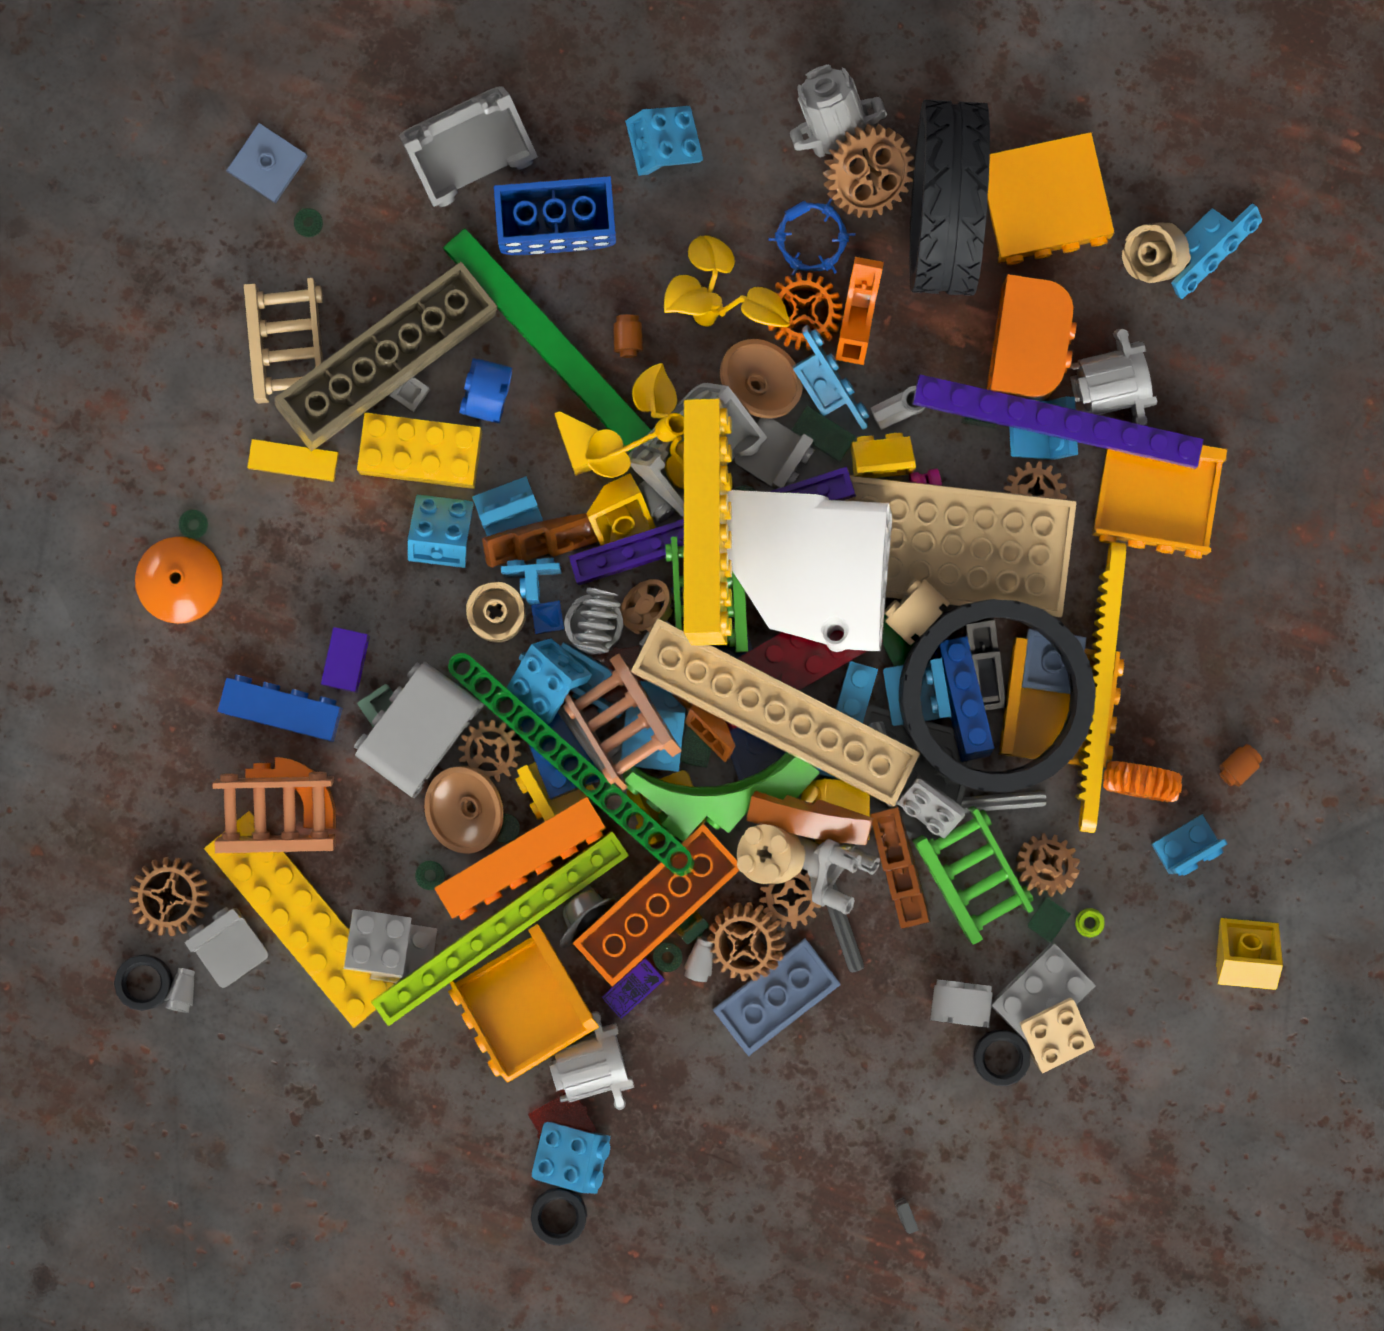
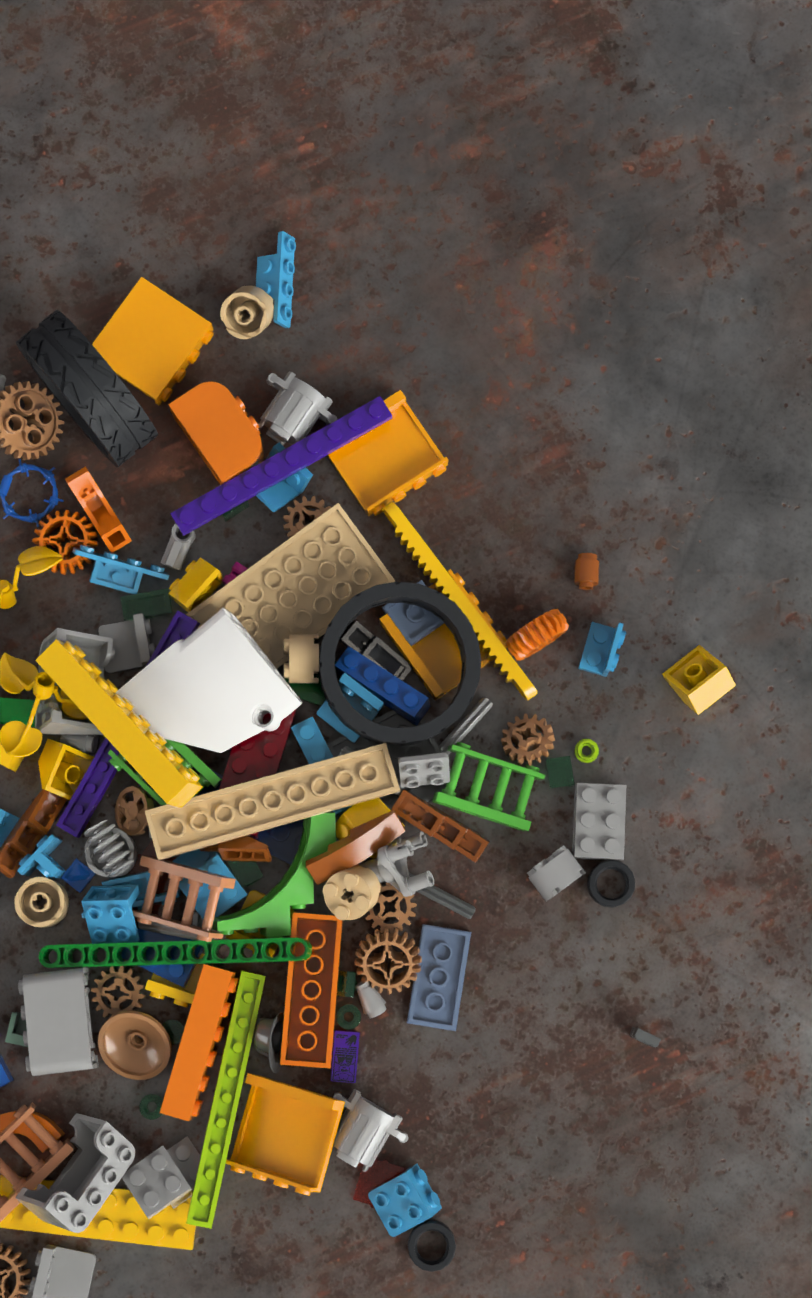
camera: 40 degrees left, 5 degrees down
medium nougat dish [720,339,803,419] -> none
tan bracket [1020,998,1095,1073] -> none
none -> light grey windscreen [16,1113,135,1233]

